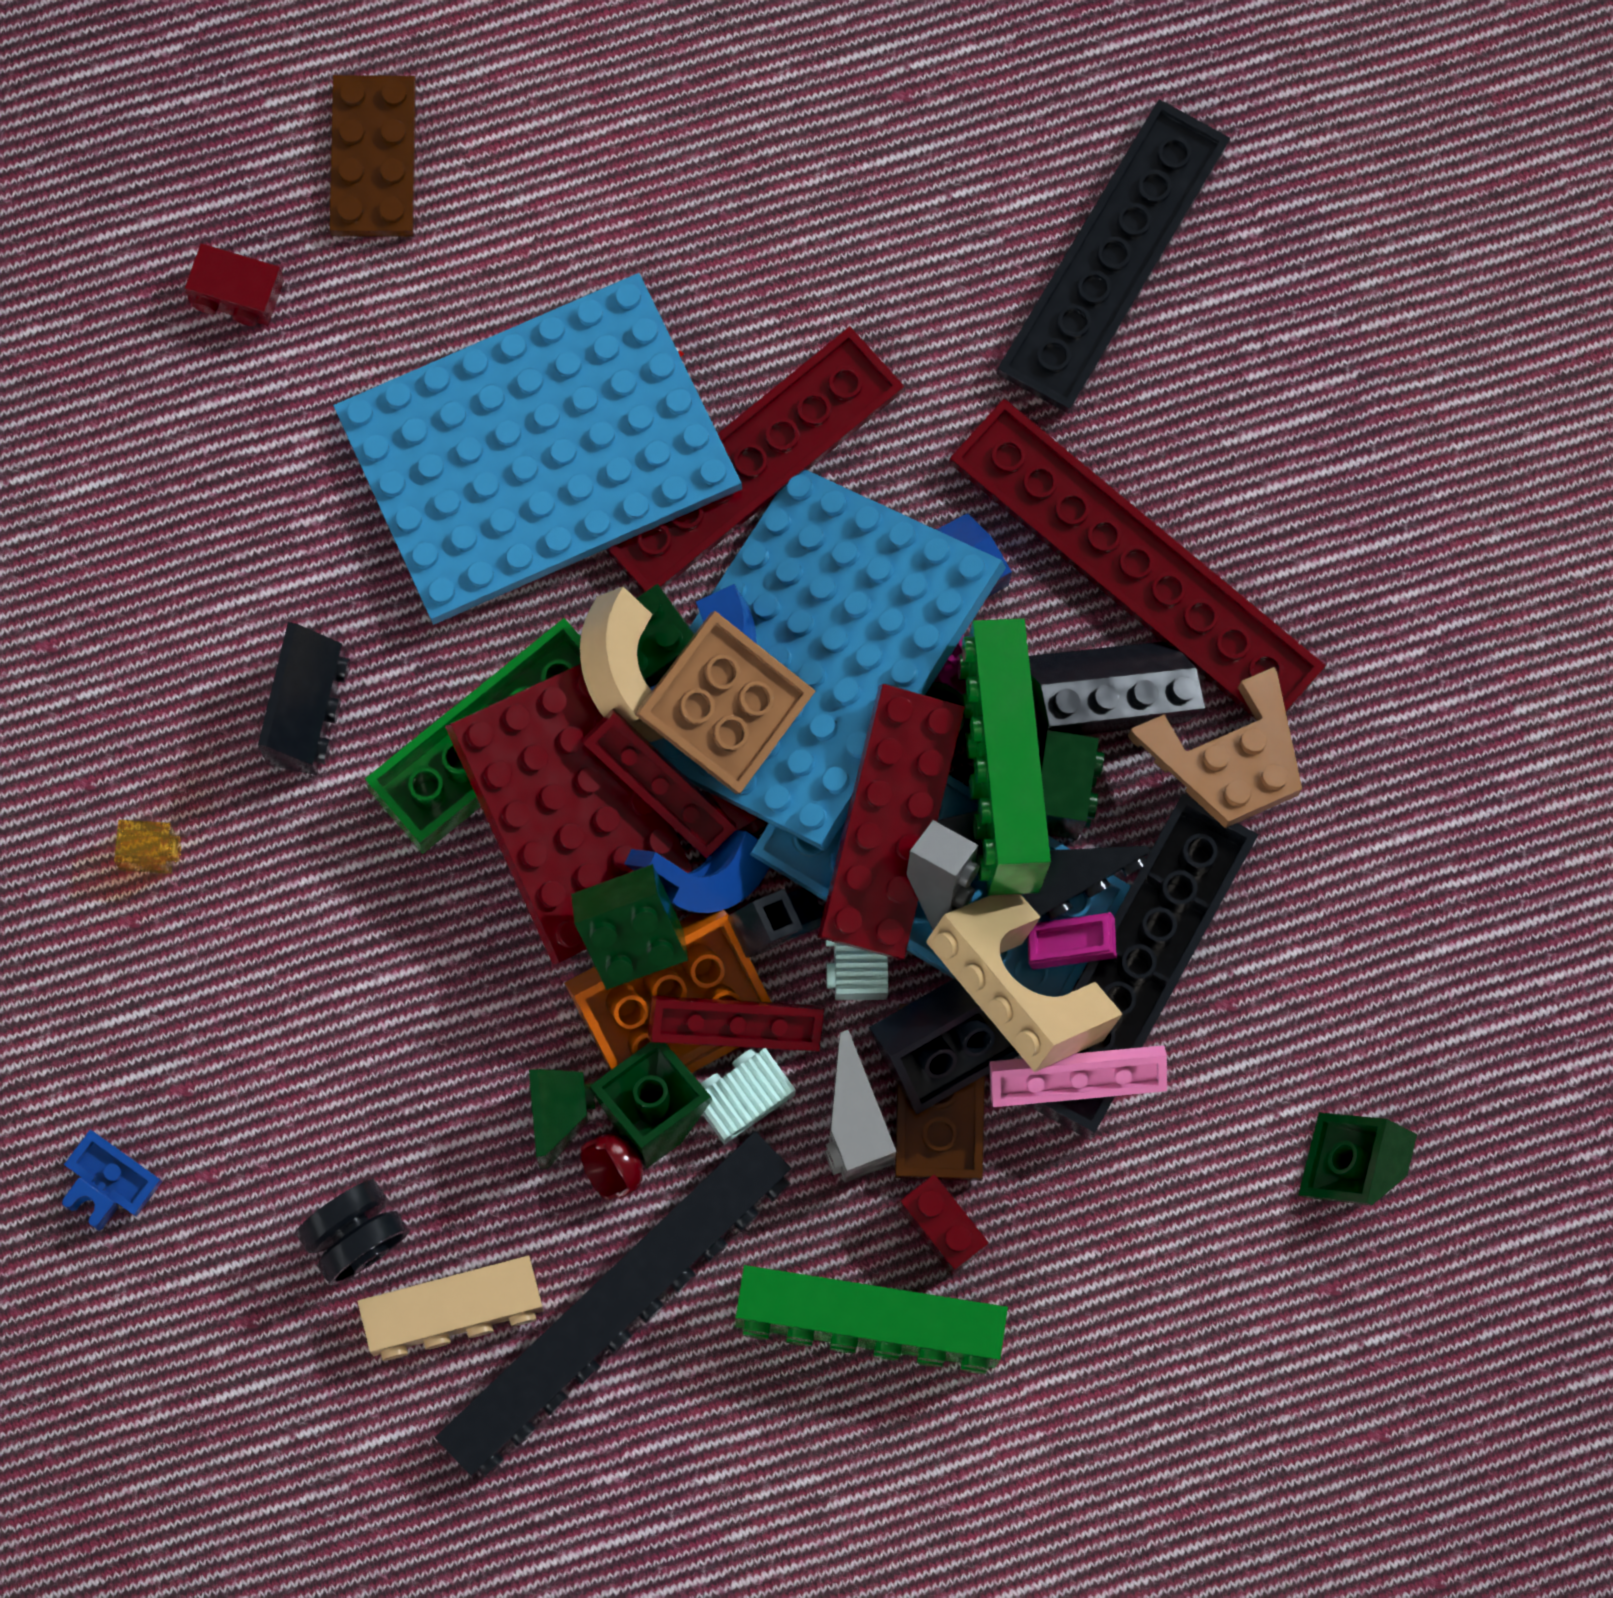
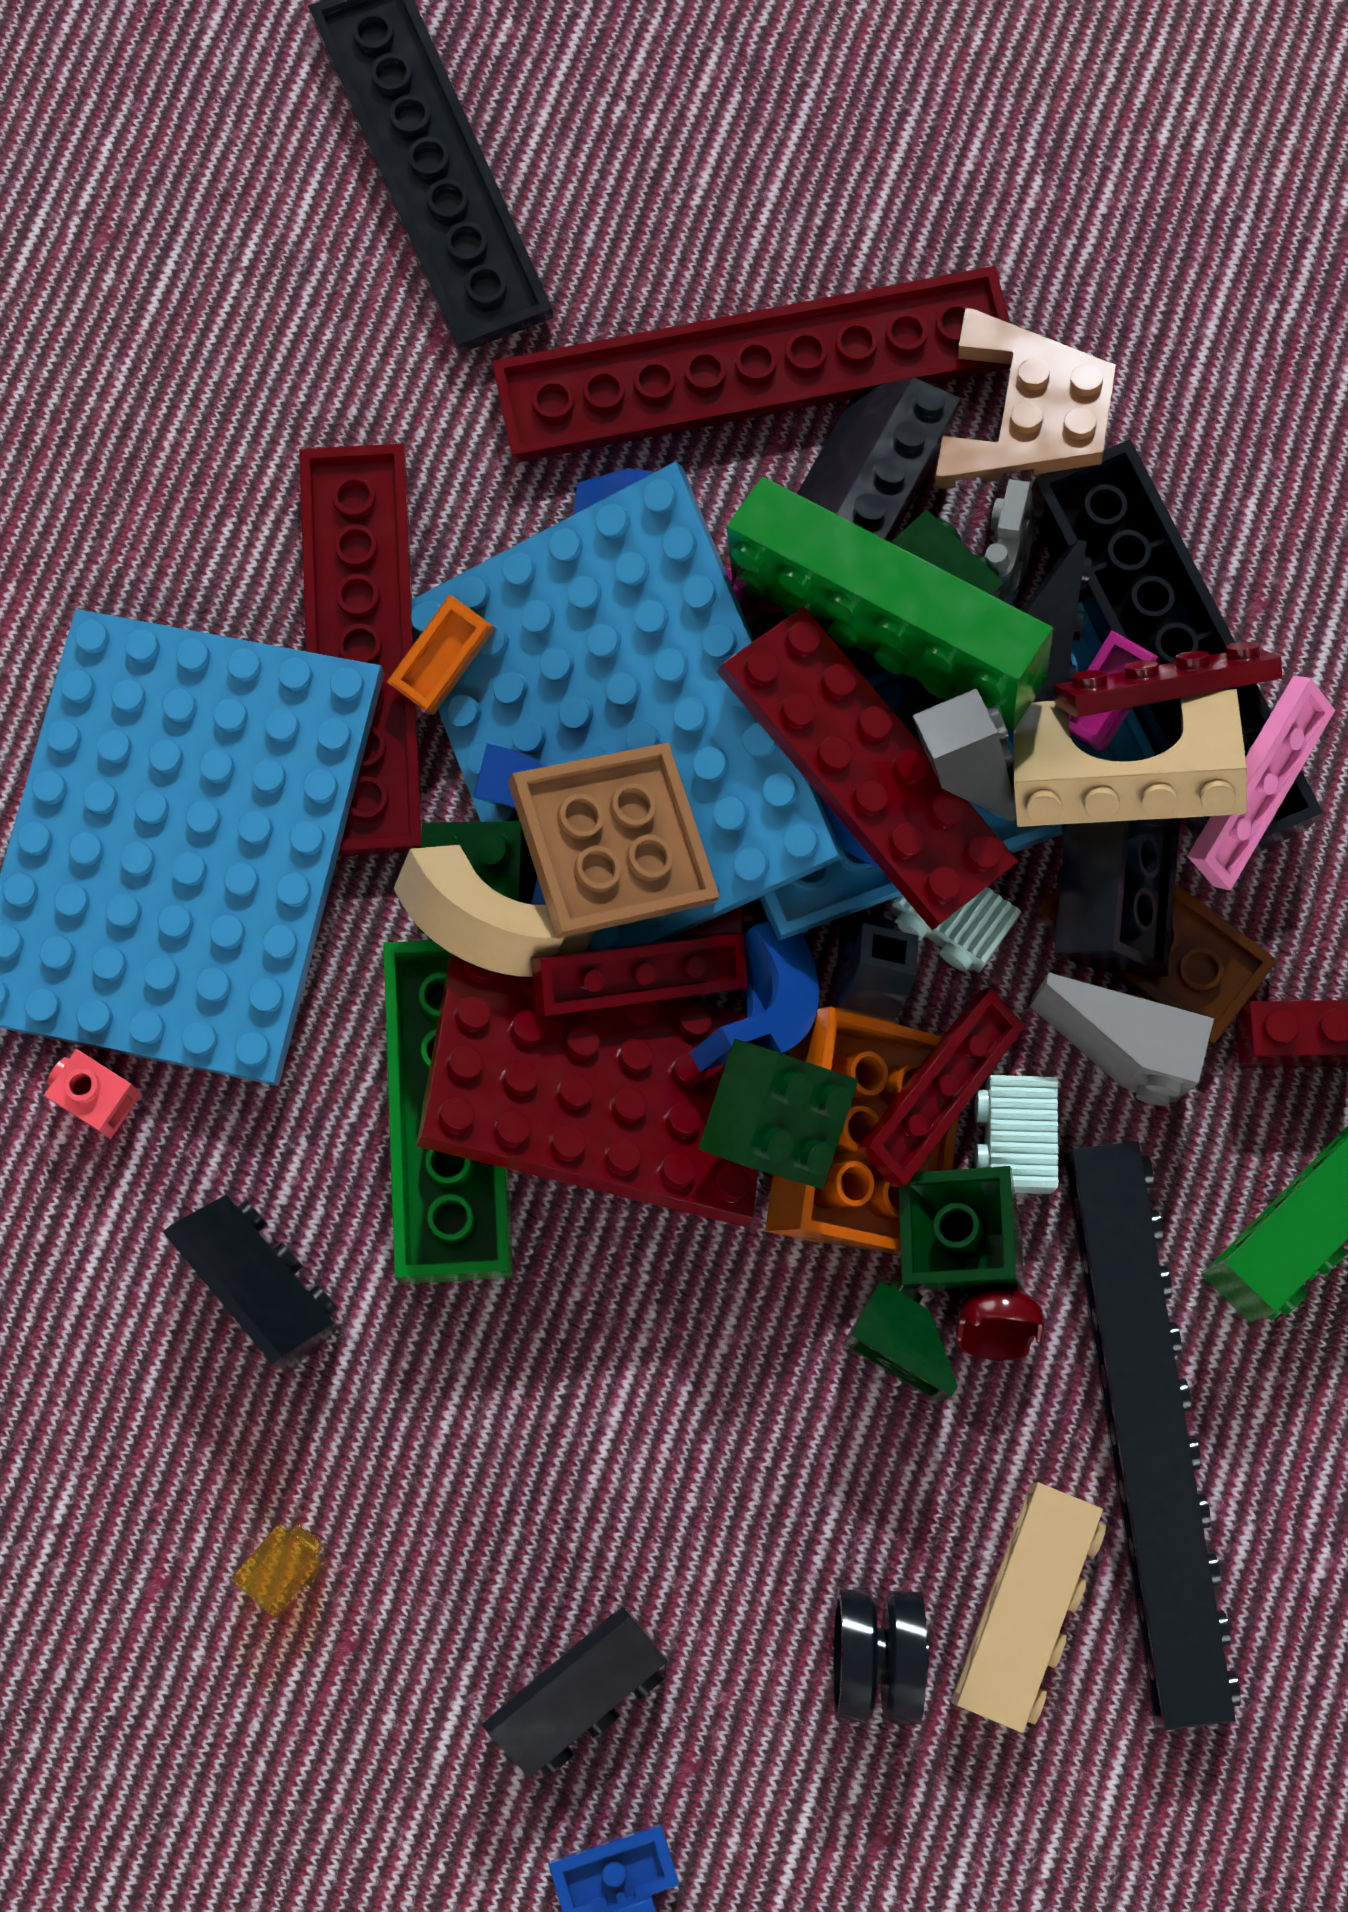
camera: 50 degrees left, 0 degrees up
none -> coral brick [44,1049,142,1140]
none -> orange tile [387,594,496,715]
none -> black slope [481,1604,668,1778]
none -> light grey plate [984,479,1037,605]
none -> dark red plate [1054,642,1282,718]

